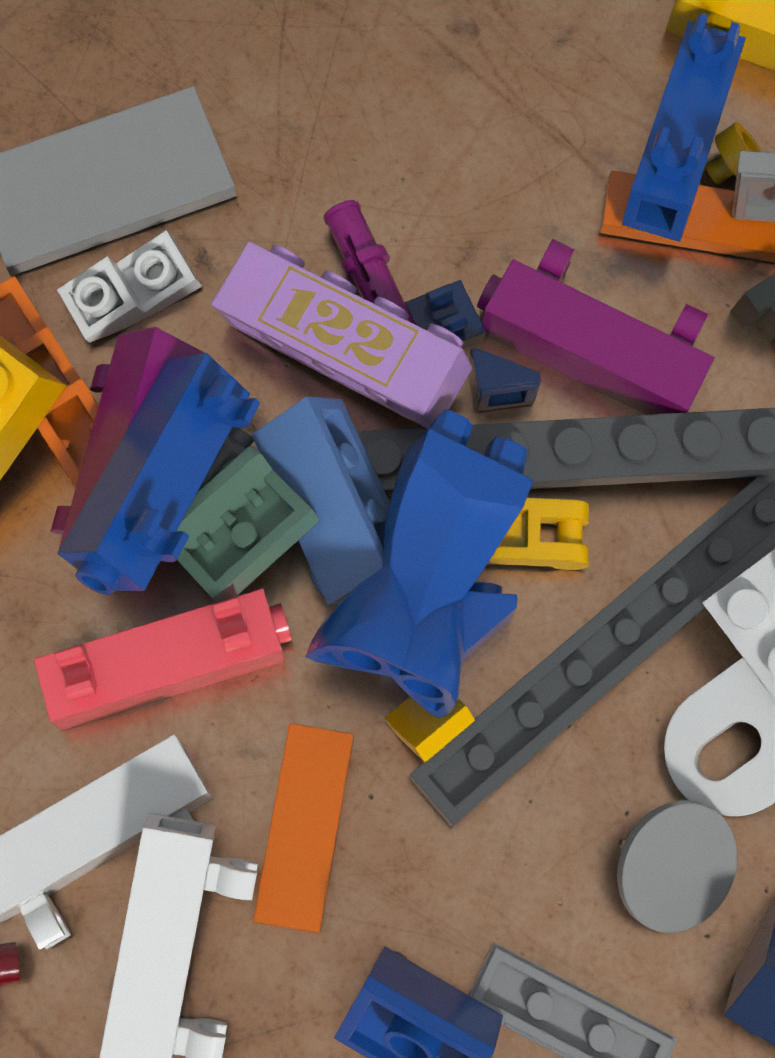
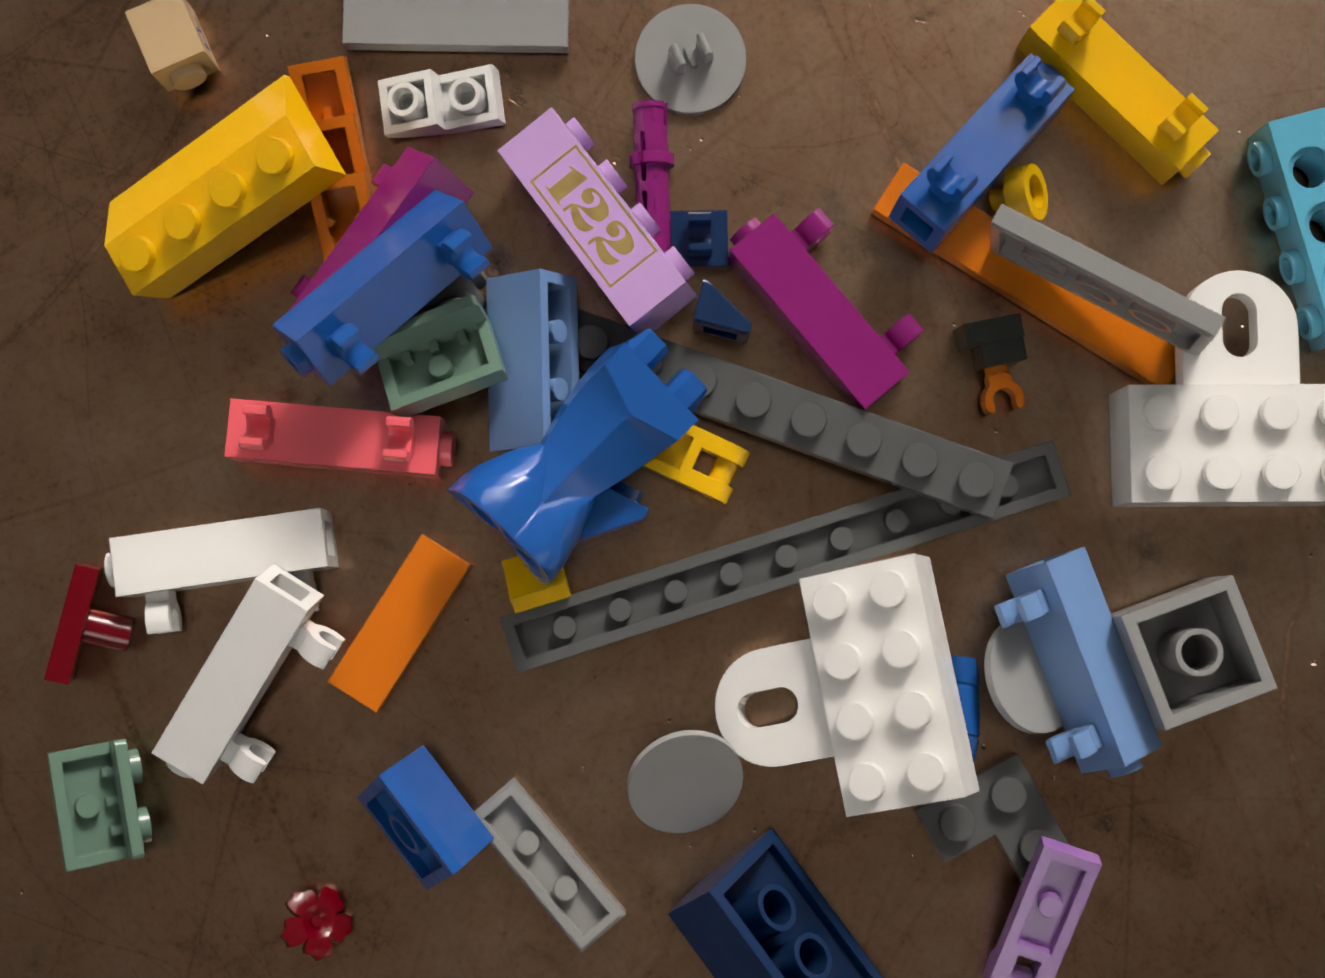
camera: 25 degrees right, 10 degrees up
none -> light grey piece [635,4,747,115]

